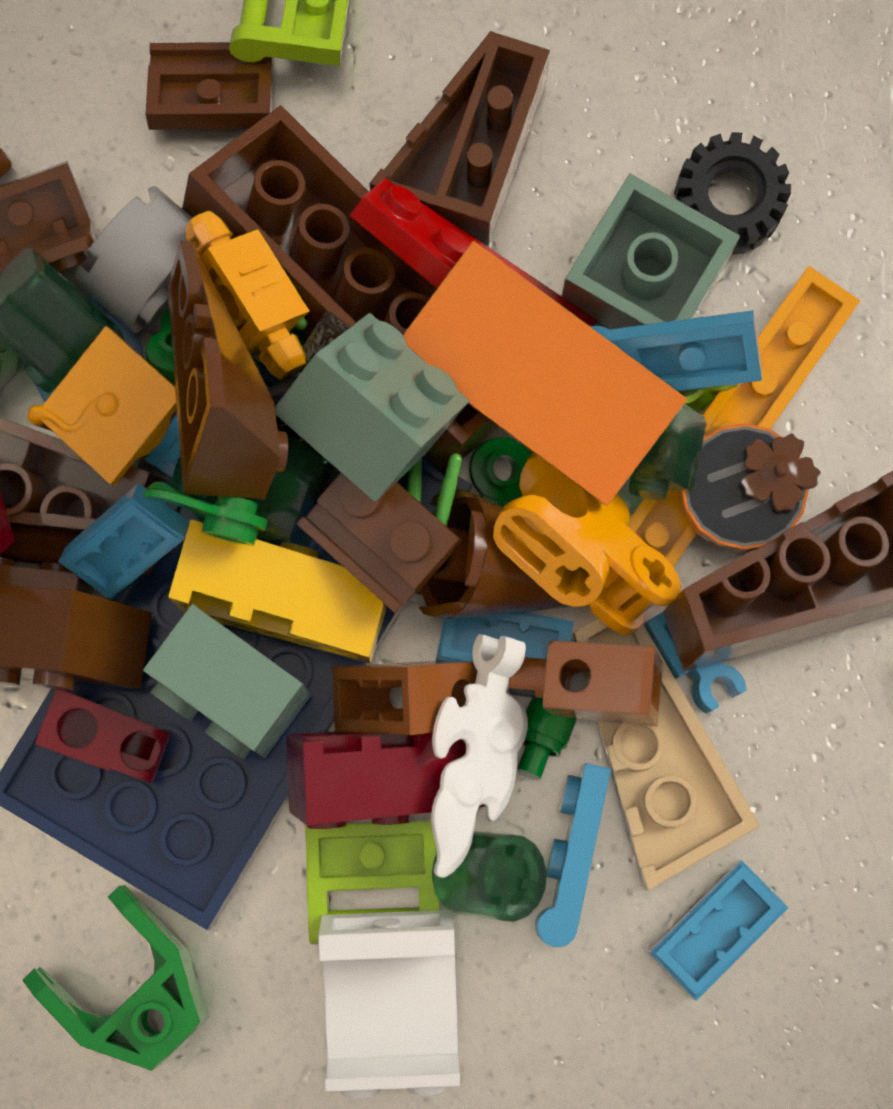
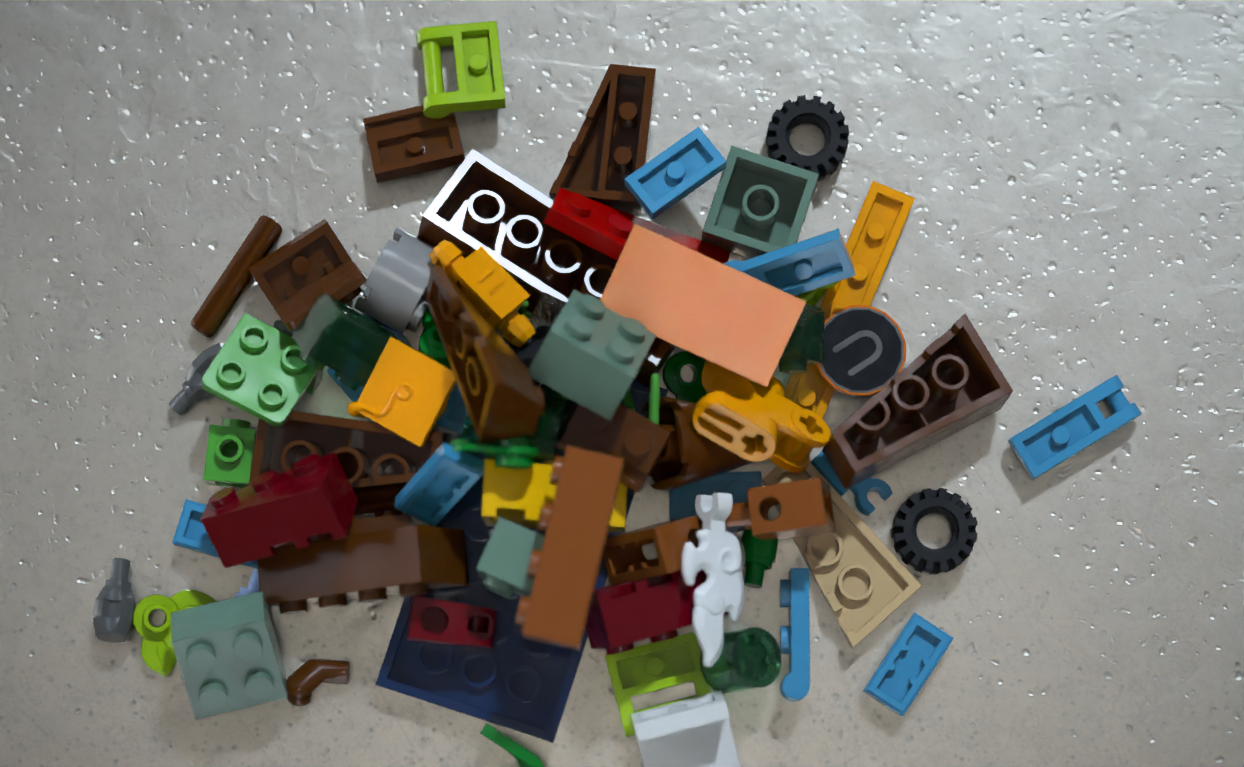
camera: 10 degrees left, 0 degrees up
reddish brown plant [740,433,821,512] -> none
none -> dark orange brick [515,445,624,651]
none -> dark azure plate [625,127,727,220]
none -> black tyre [891,488,978,574]

